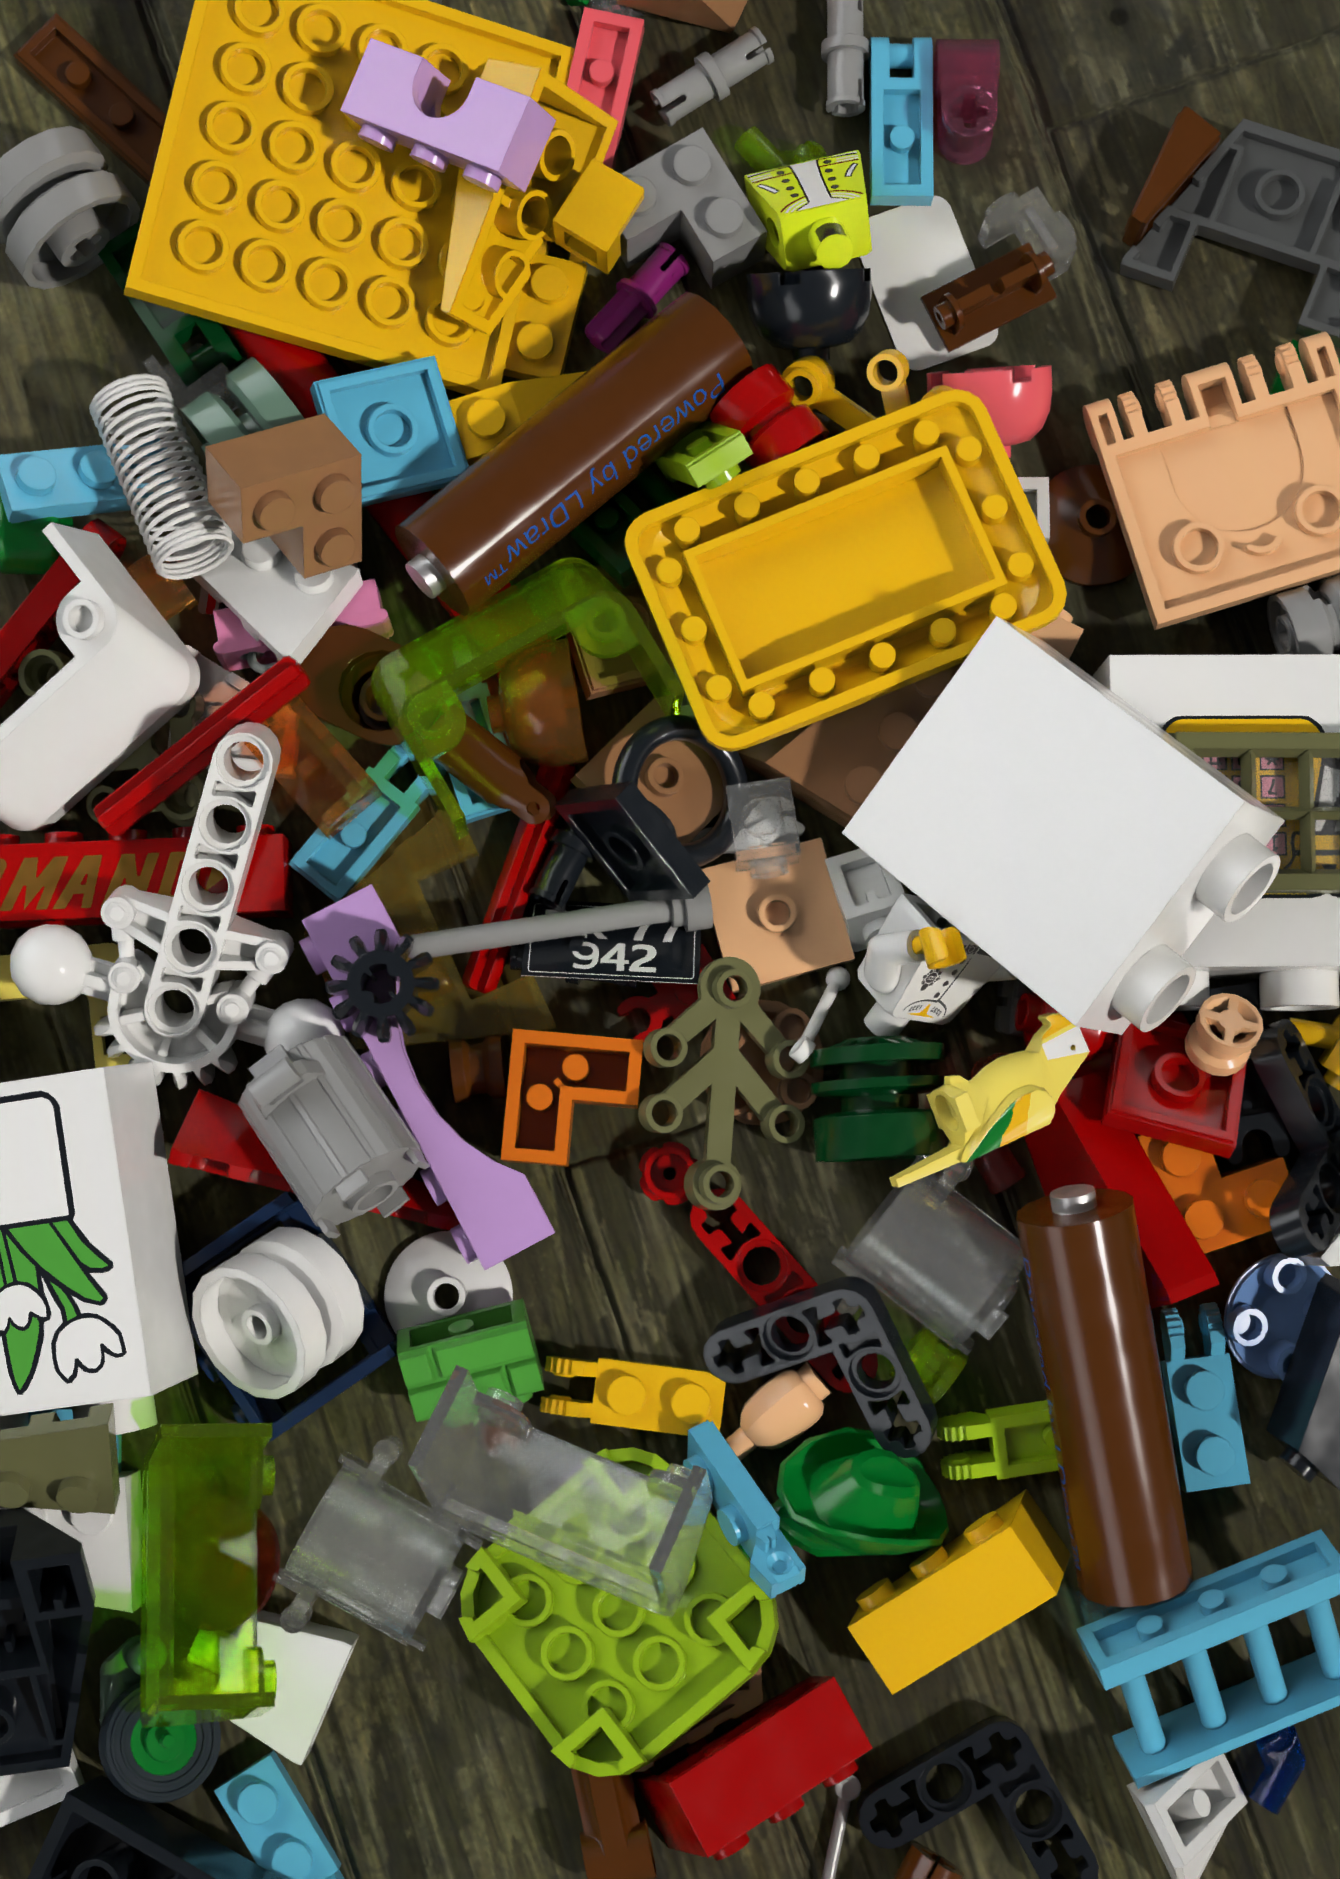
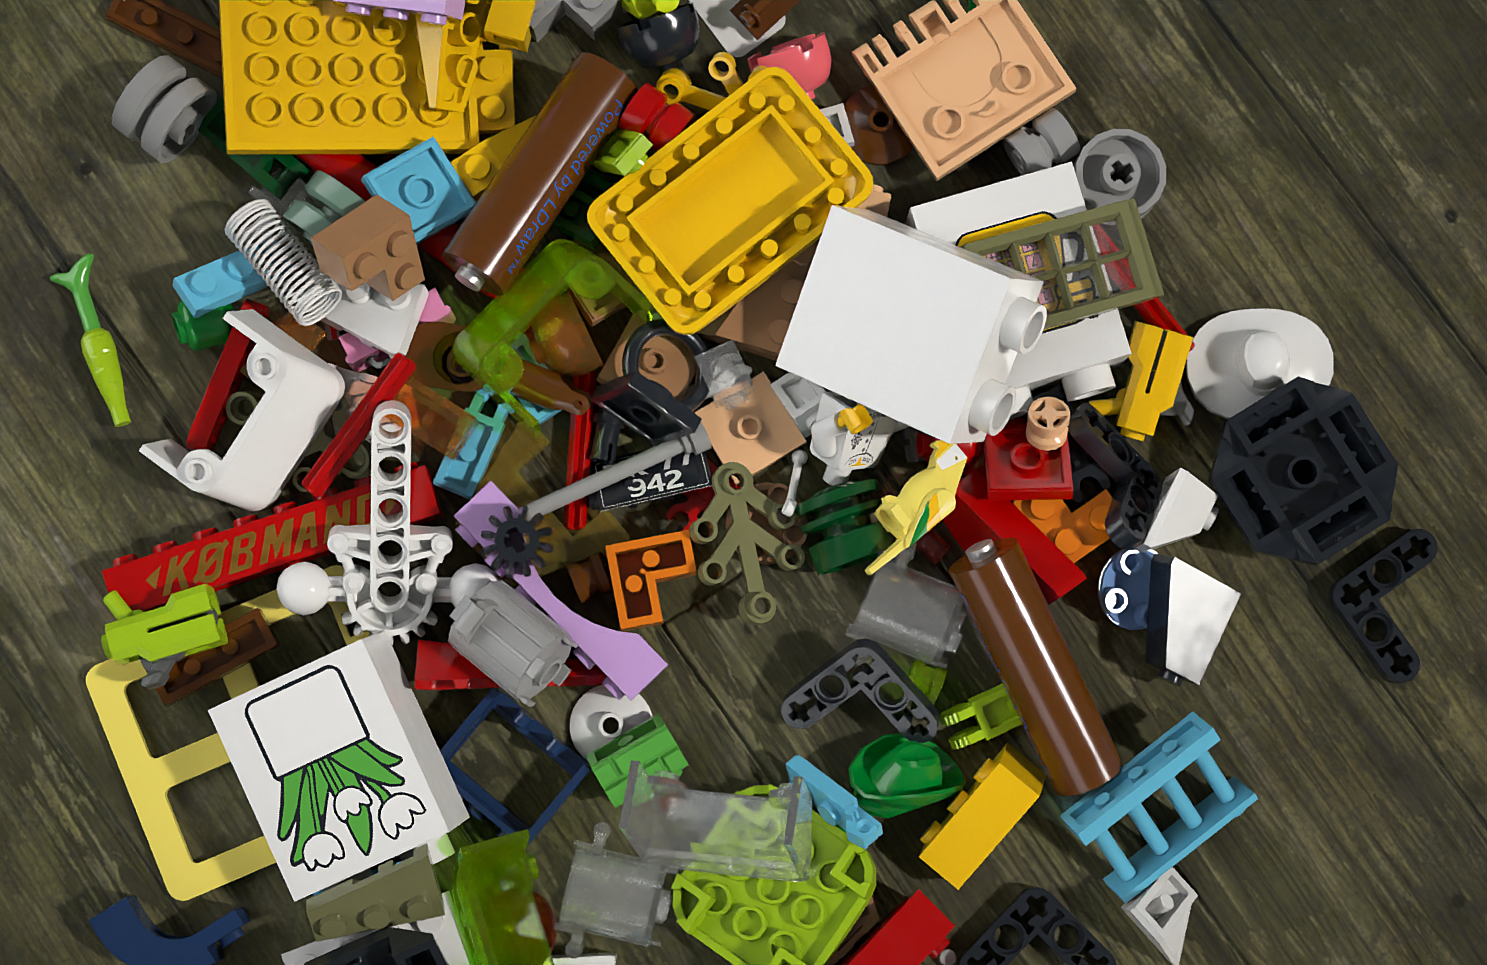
camera: 15 degrees left, 0 degrees up
white wheel [192,1227,364,1399] -> none
yellow hinge [539,1356,726,1436] -> none
magenta axle [584,242,690,354] -> none
red plate [639,1142,698,1205] -> none
red beam [690,1188,878,1393] -> none
light nougat plant [725,1362,831,1461] -> none
medium azure hinge [1159,1302,1250,1493] -> none
clear blue arm [1249,1725,1306,1815] -> none

